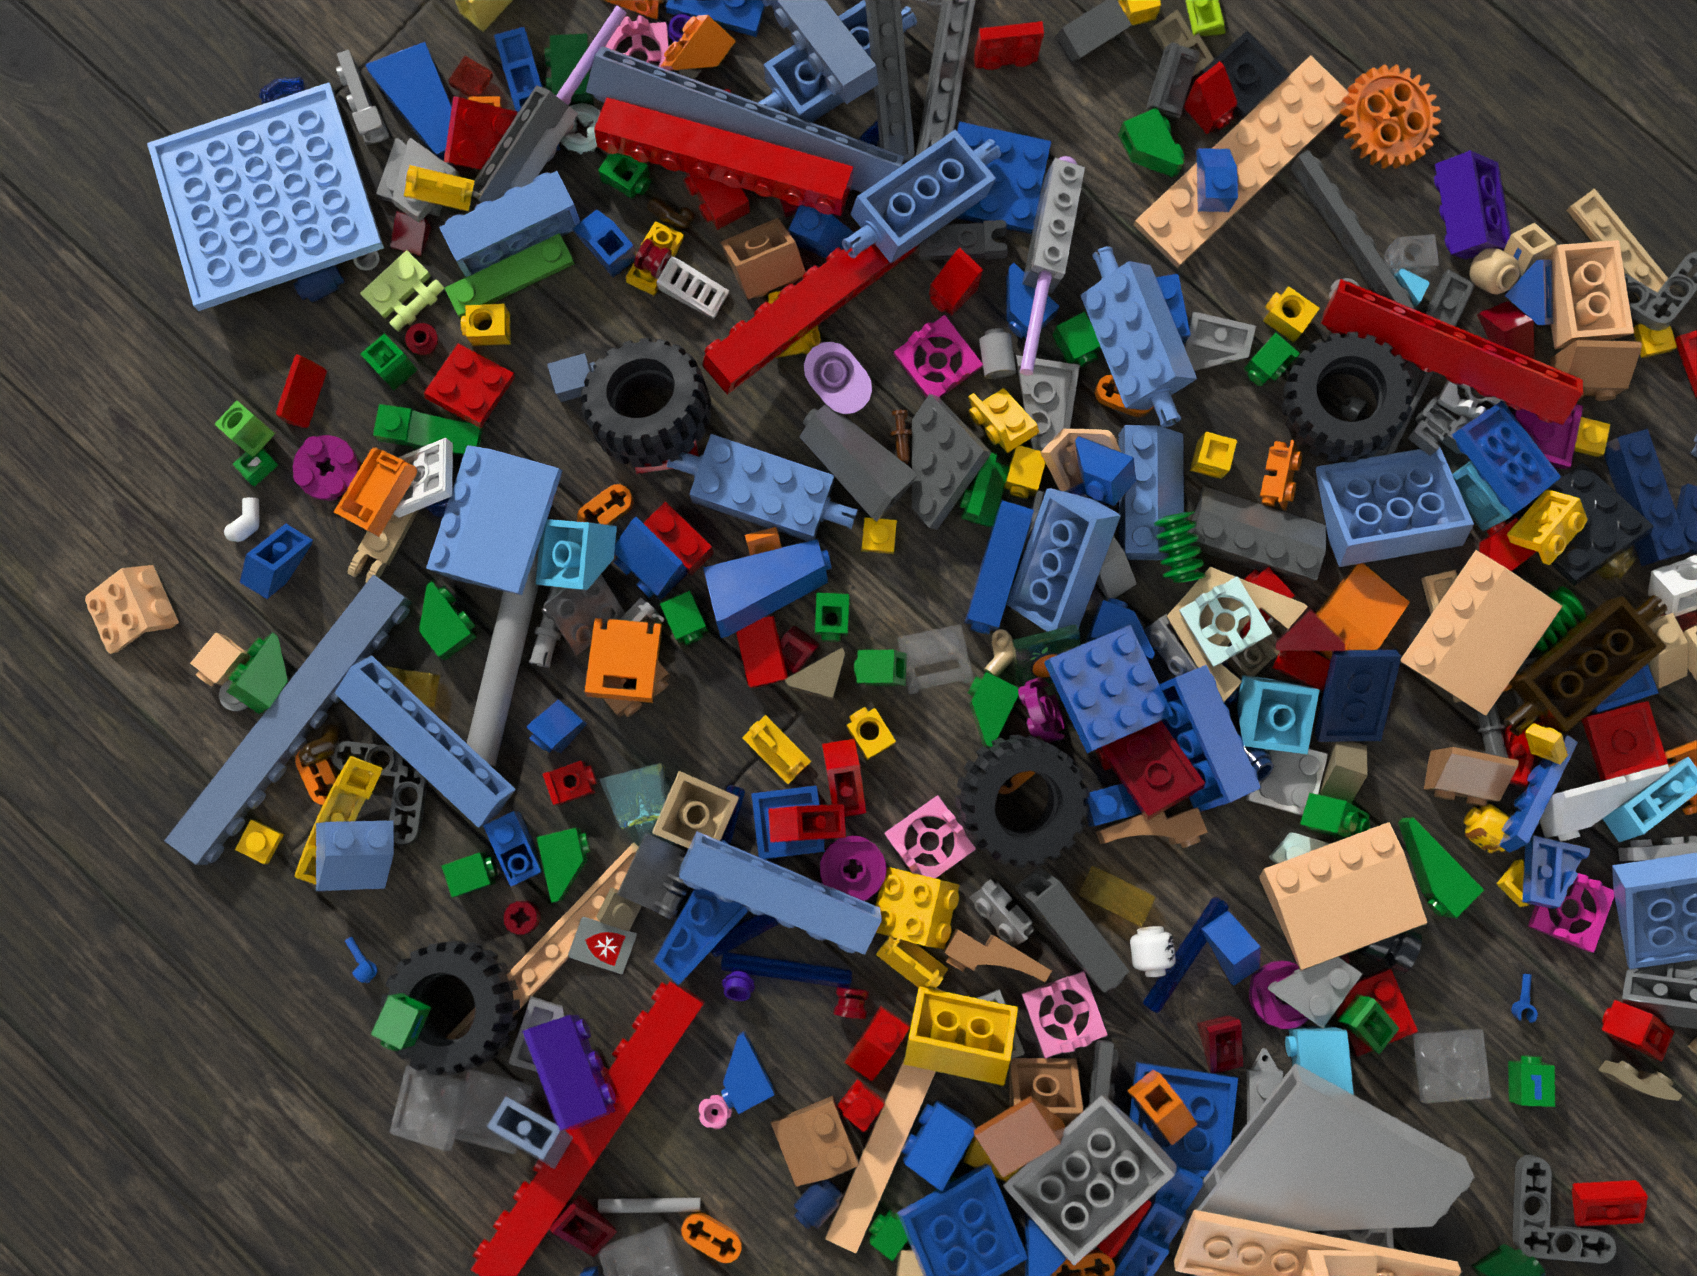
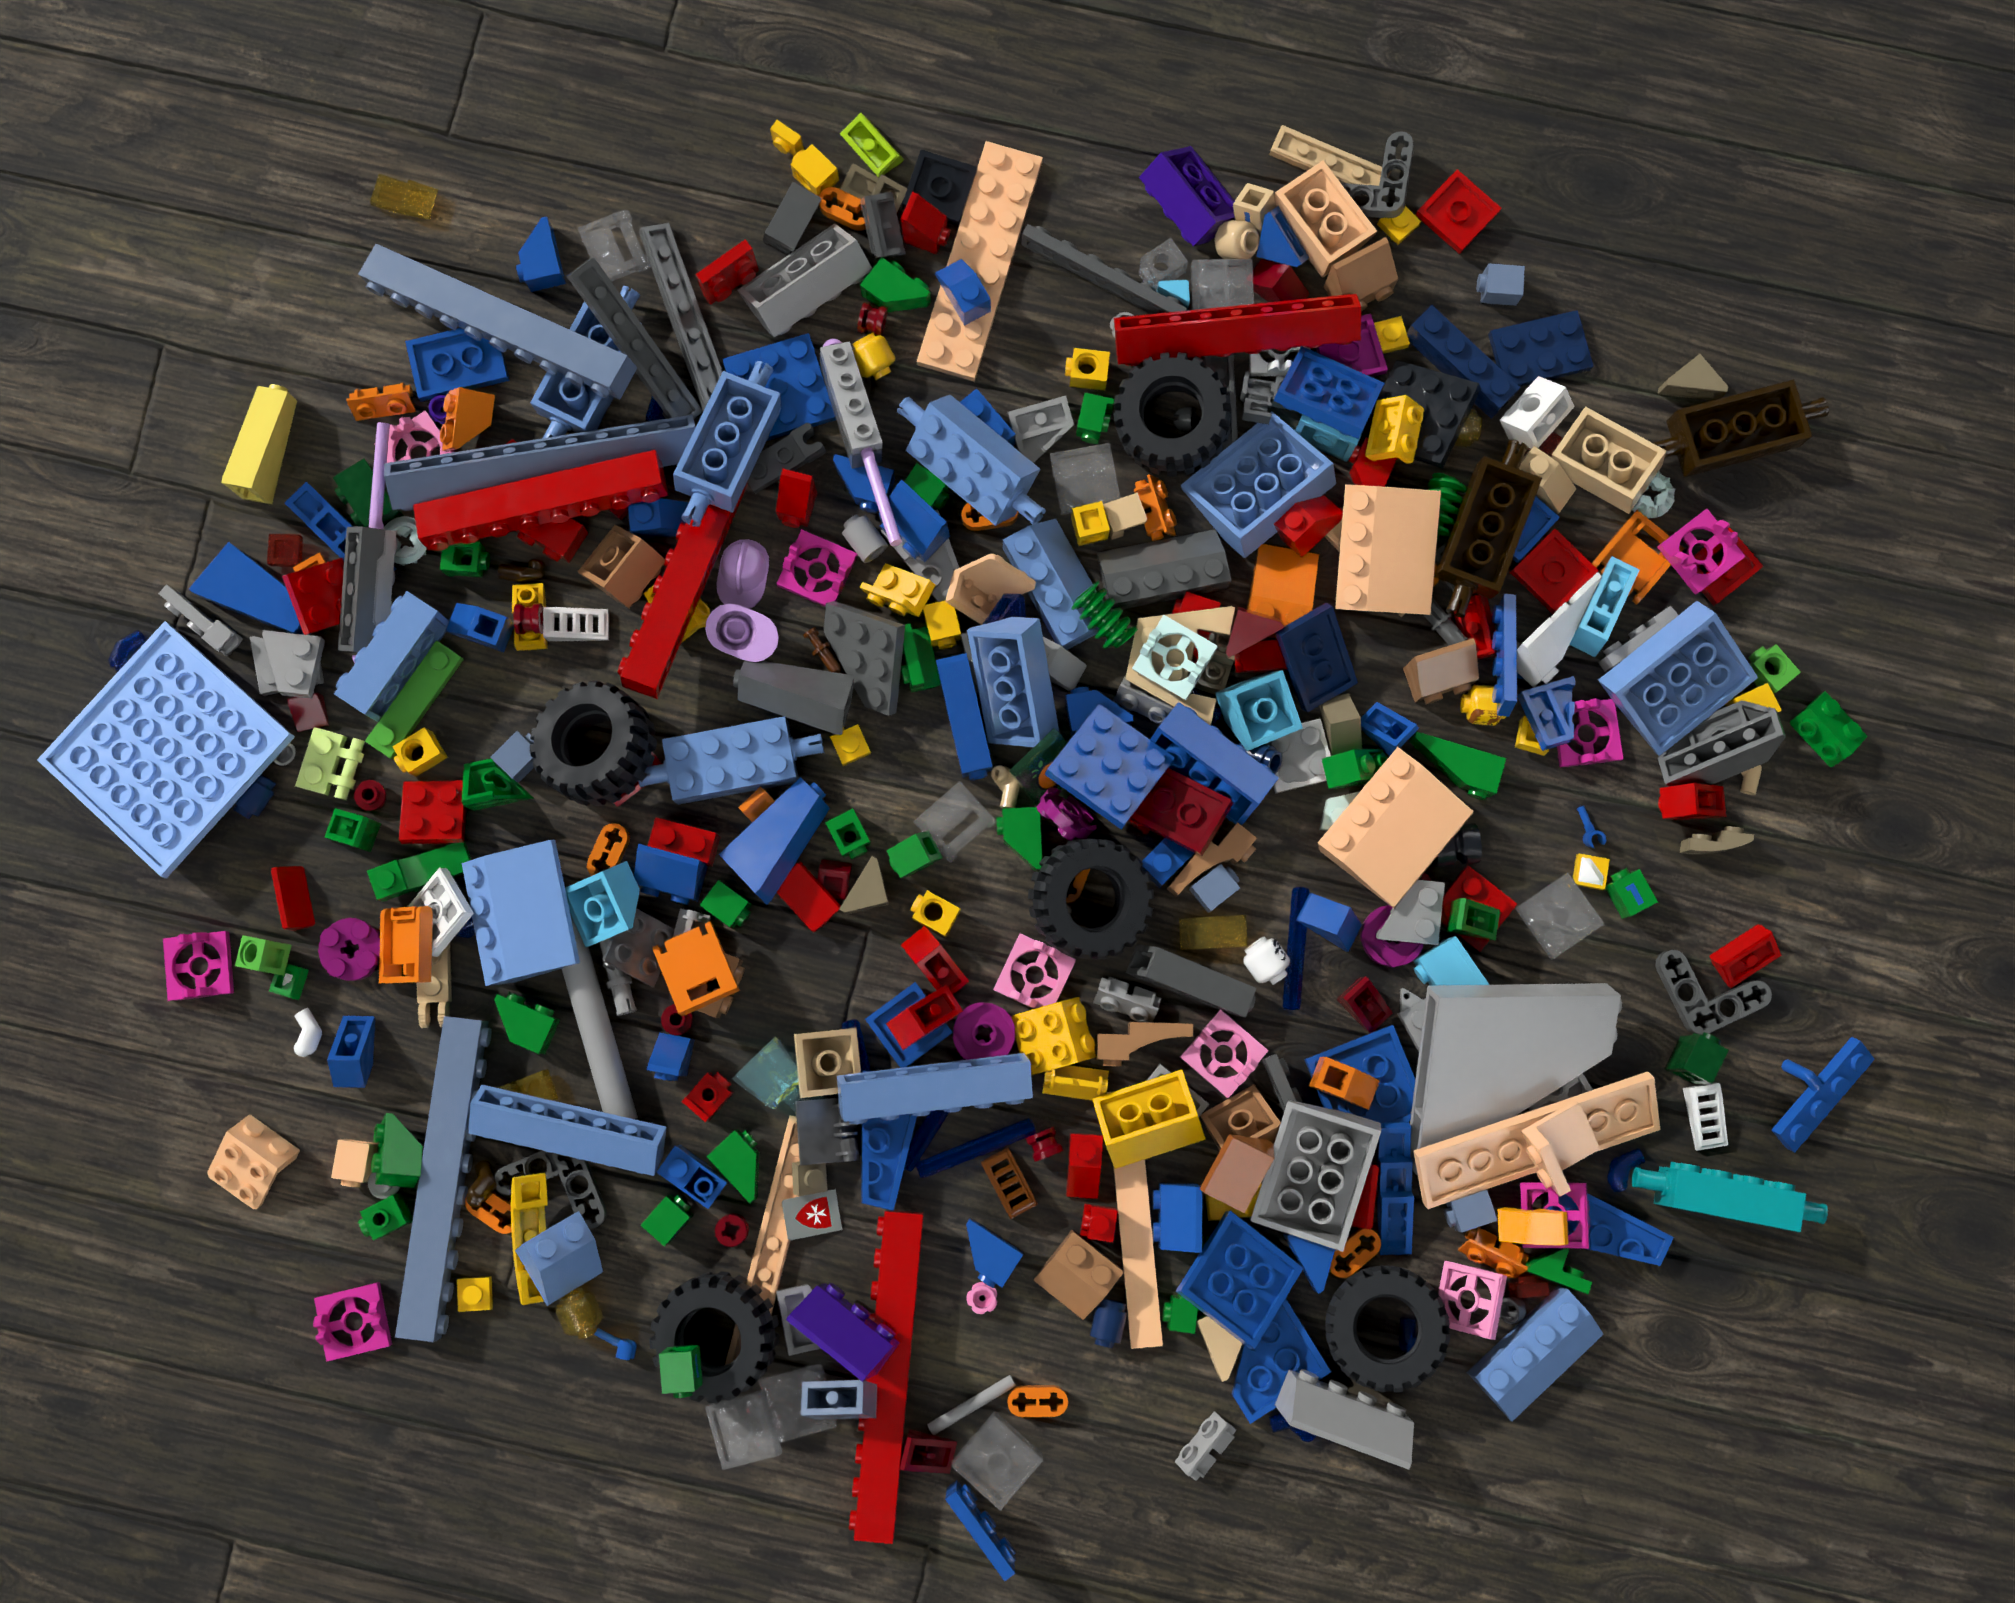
camera: 25 degrees left, 0 degrees up
yellow hinge [404,165,475,212] -> none
dark purple plate [722,971,755,1001] -> none
yellow hinge [742,715,811,784] -> none
blue slope [1075,436,1136,506] -> none
orange gear [1340,64,1441,169] -> none
yellow plate [1525,723,1568,765] -> none
none -> dark pink piece [163,931,234,1001]
none -> dark pink piece [313,1282,392,1362]
none -> green brick [358,1193,413,1241]
none -> green slope [461,758,534,811]
none -> clear yellow head [555,1288,603,1339]
none -> dark red plate [661,1004,693,1035]
none -> lavender piece [717,539,769,609]
none -> light grey slope [737,223,872,337]
none -> orange beam [819,187,866,231]
none -> yellow head [853,333,895,380]
none -> dark red wheel [857,302,888,336]
none -> blue slope [879,480,950,562]
none -> reddish brown slope [981,1147,1038,1219]
none -> clear plate [1050,443,1121,515]
none -> tan panel [1103,492,1147,540]
none -> sand blue brick [1189,864,1240,913]
none -> clear plate [1191,259,1254,310]
none -> red slope [1274,495,1343,558]
none -> blue slope [1361,702,1419,756]
none -> tile [1572,853,1610,890]

